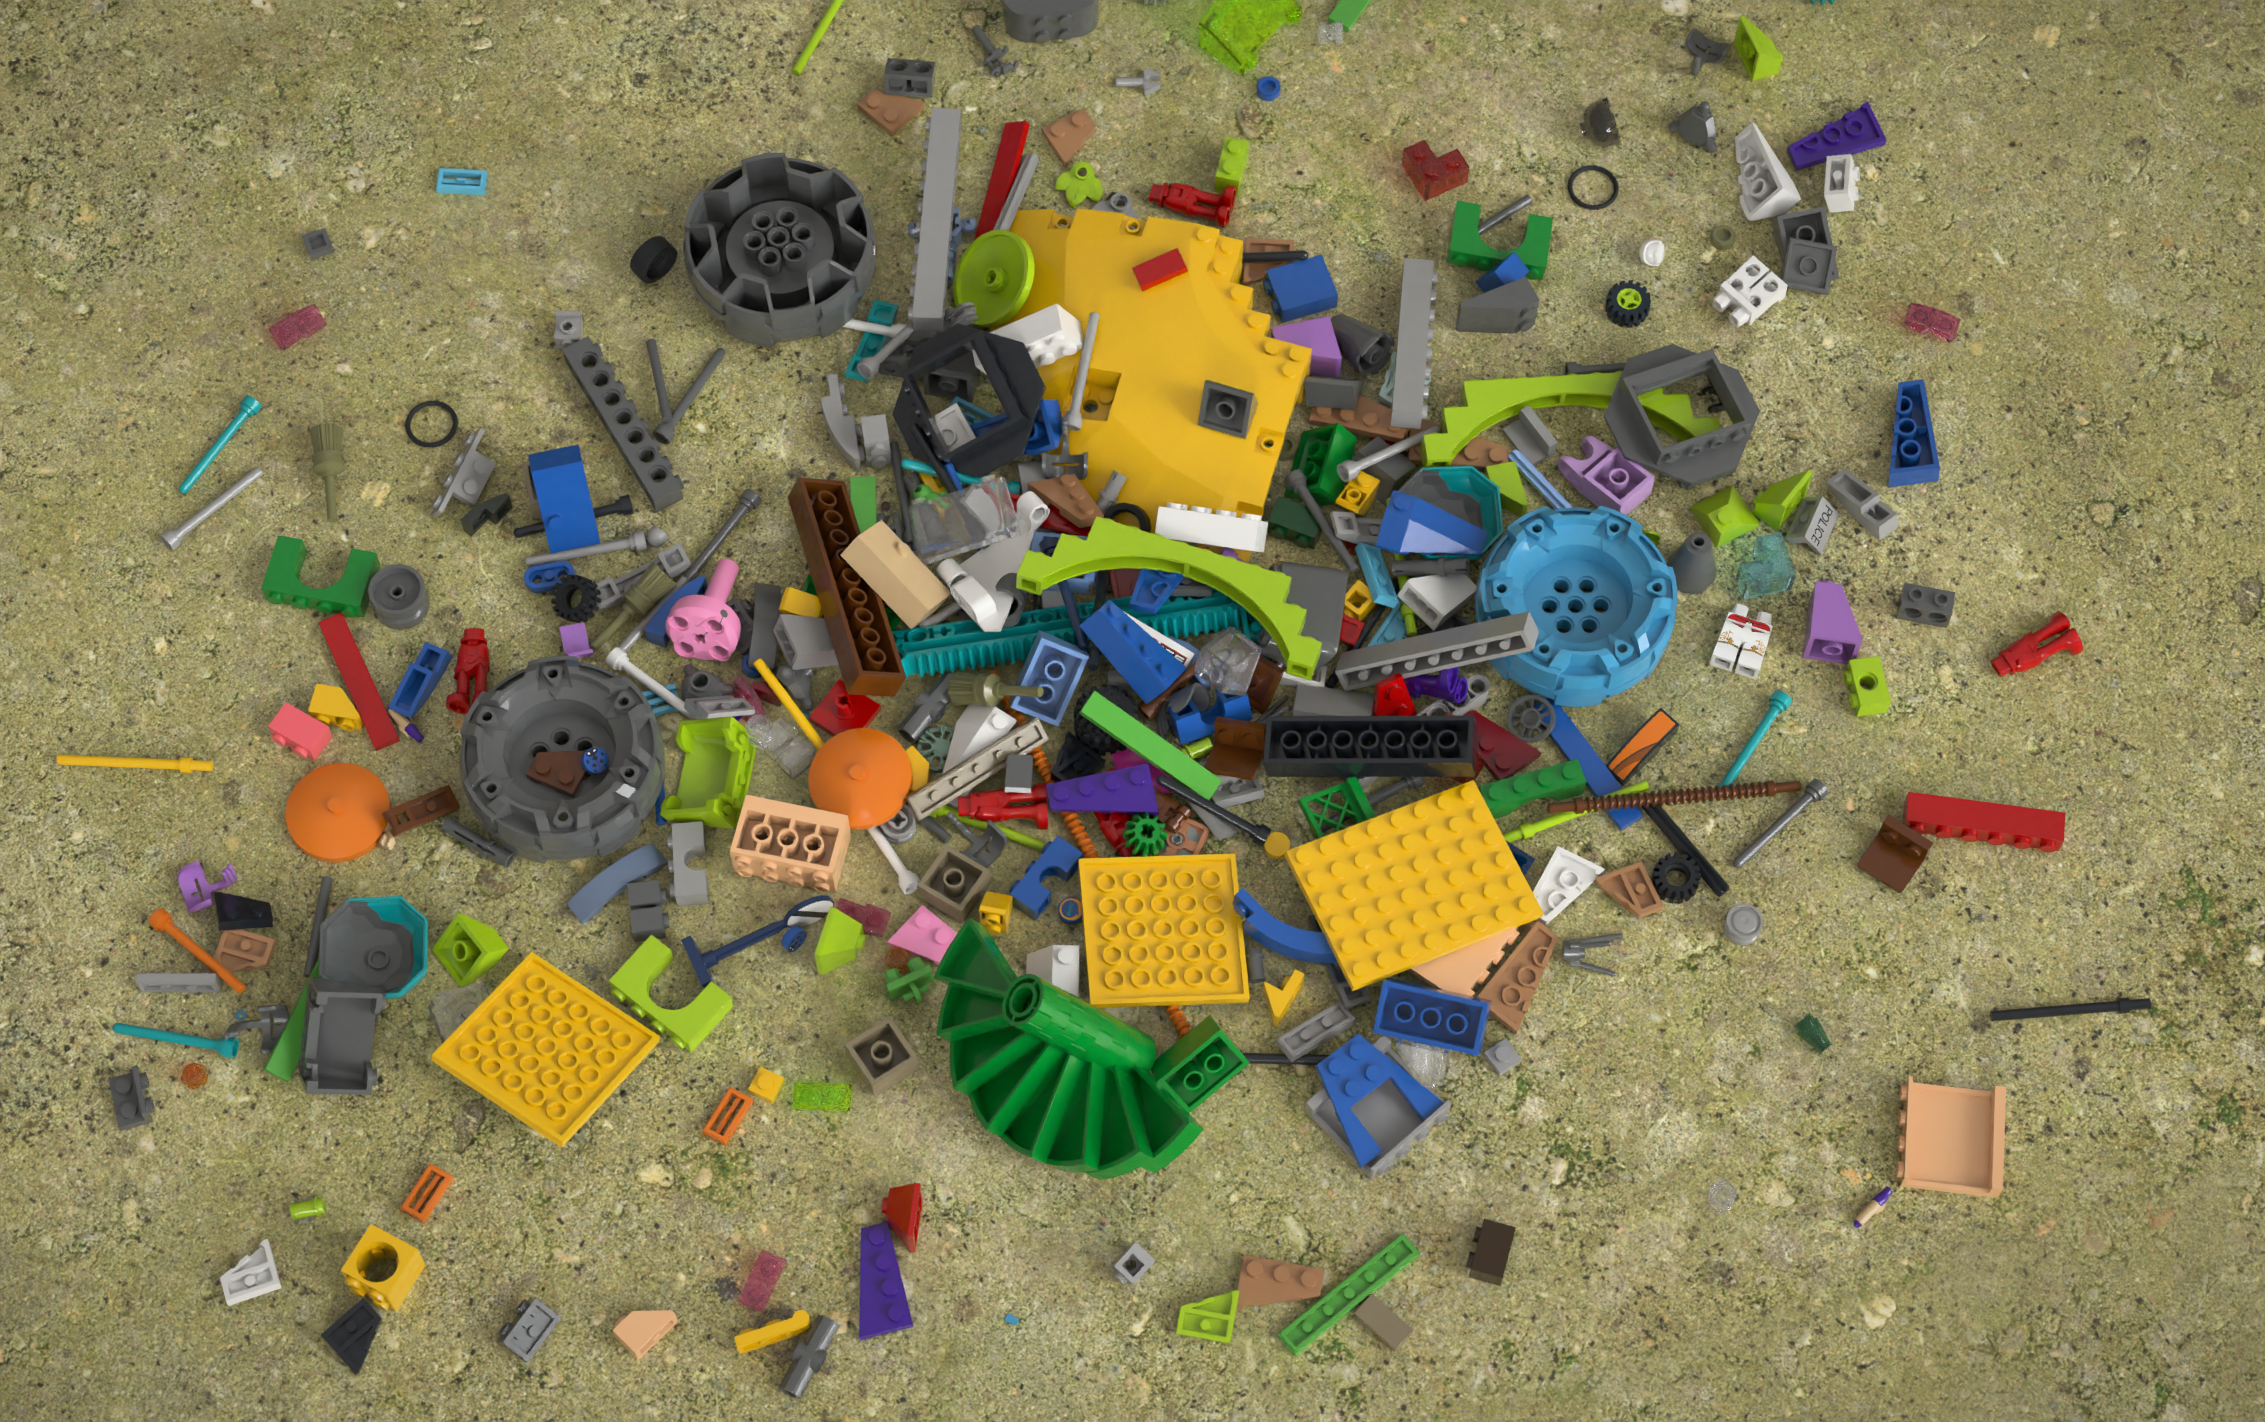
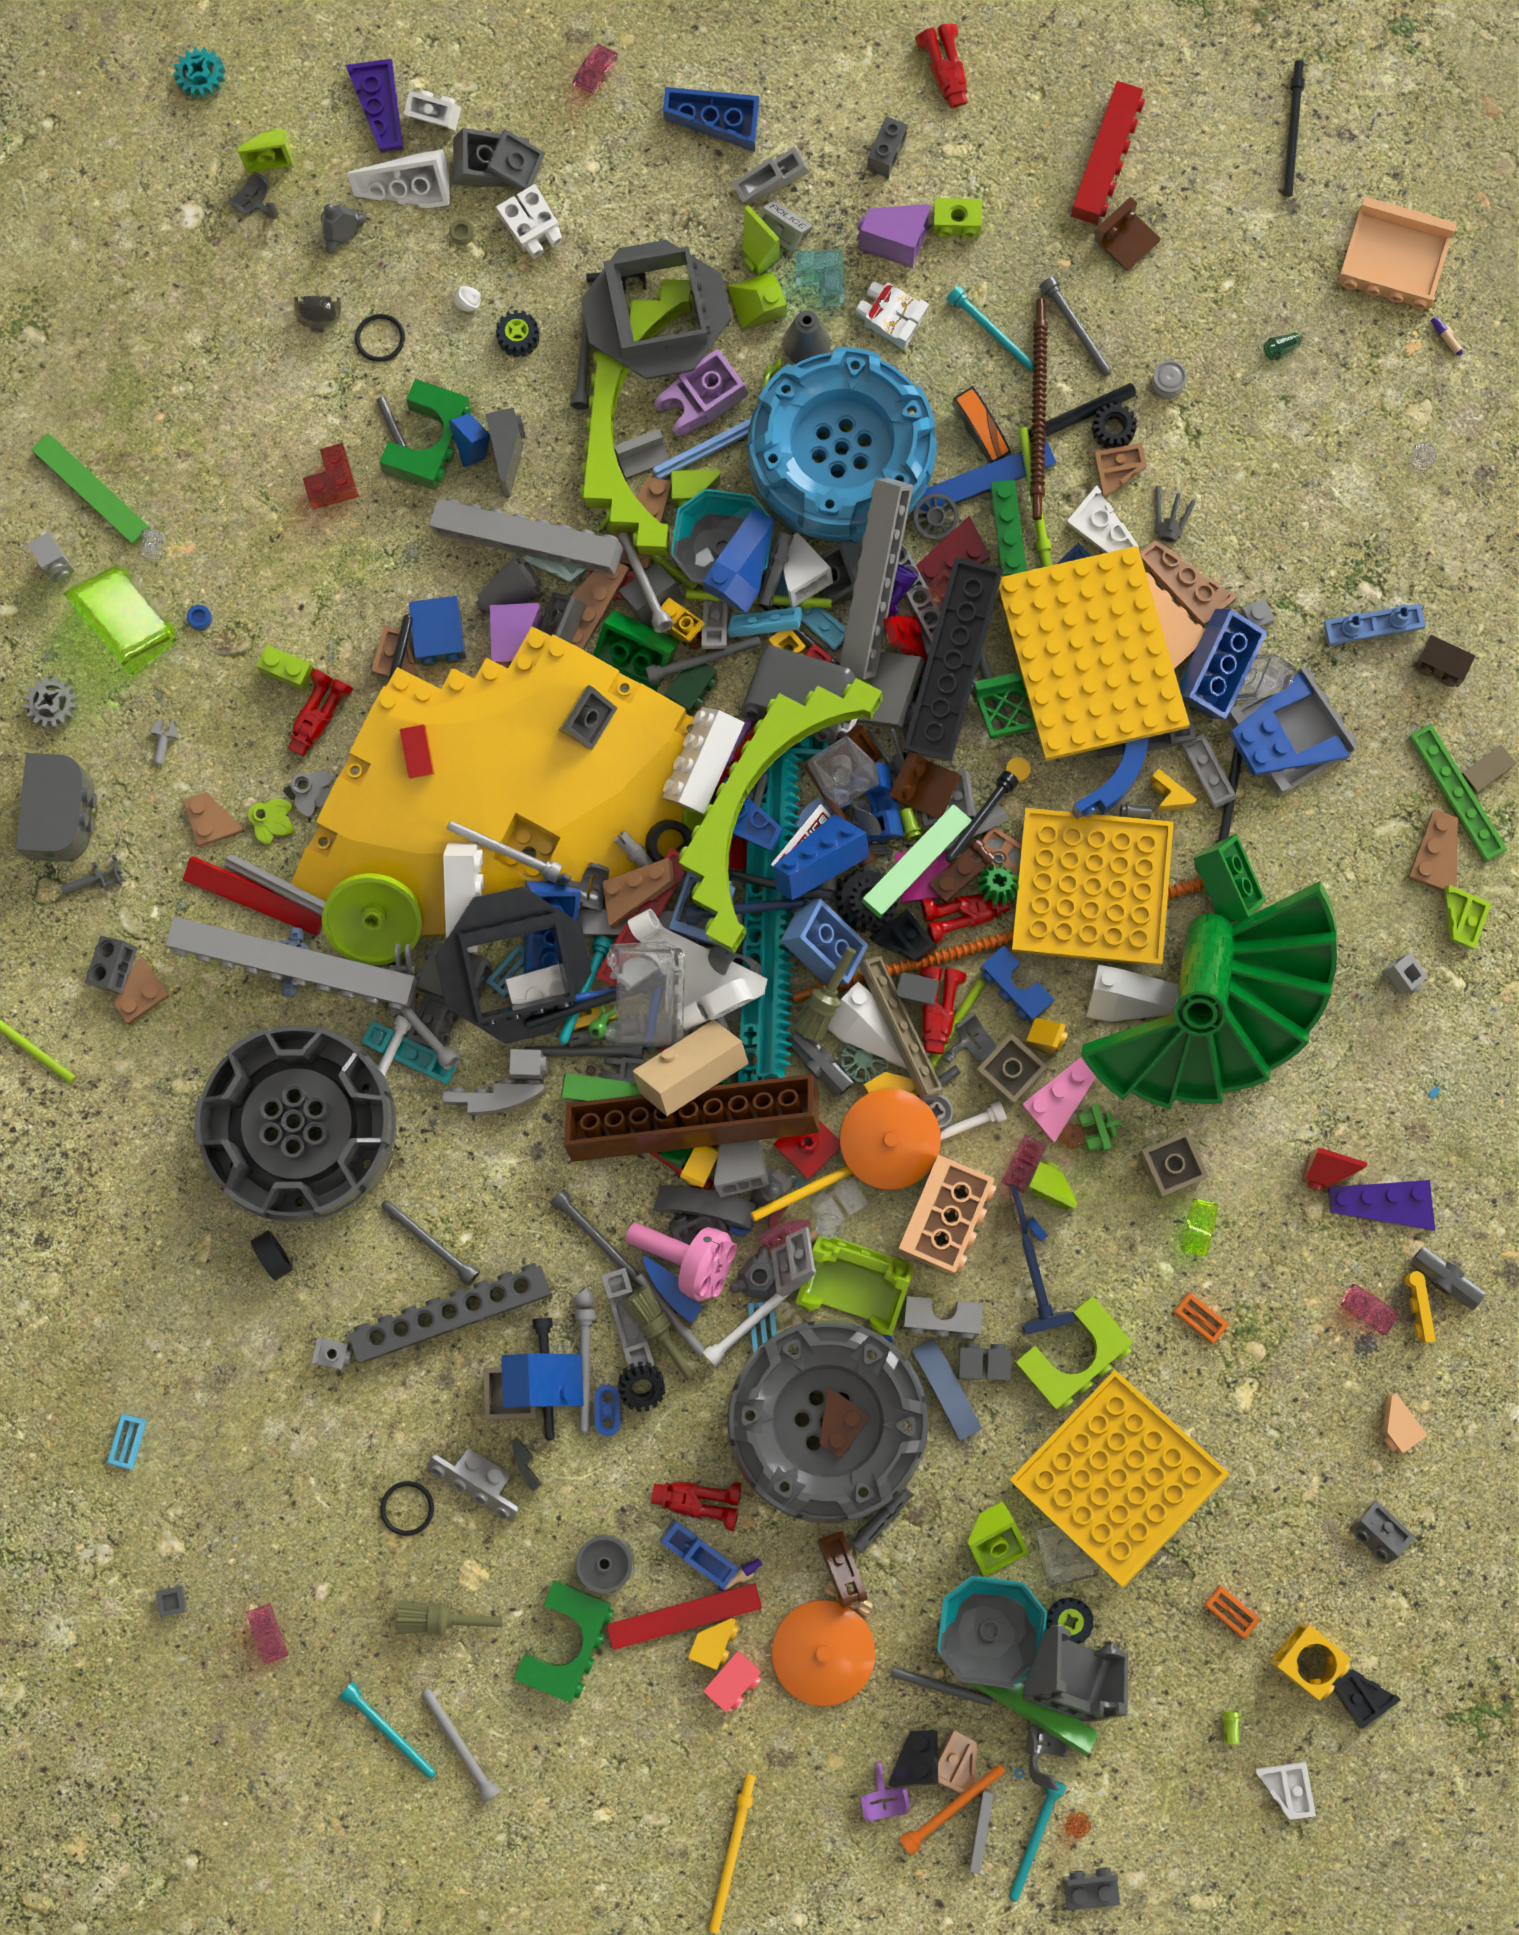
camera: 75 degrees left, 15 degrees up
medium lavender bracket [559,622,593,659] -> none
blue tile [581,747,609,775] -> none
dark grey bar [646,339,672,422] -> none
yellow plate [748,1066,785,1104] -> none
dark purple wing [1046,763,1159,815] -> none
blue tile [1058,897,1082,925] -> none
none -> black wheel [1046,1597,1094,1644]
none -> medium blue plate [1323,603,1426,646]

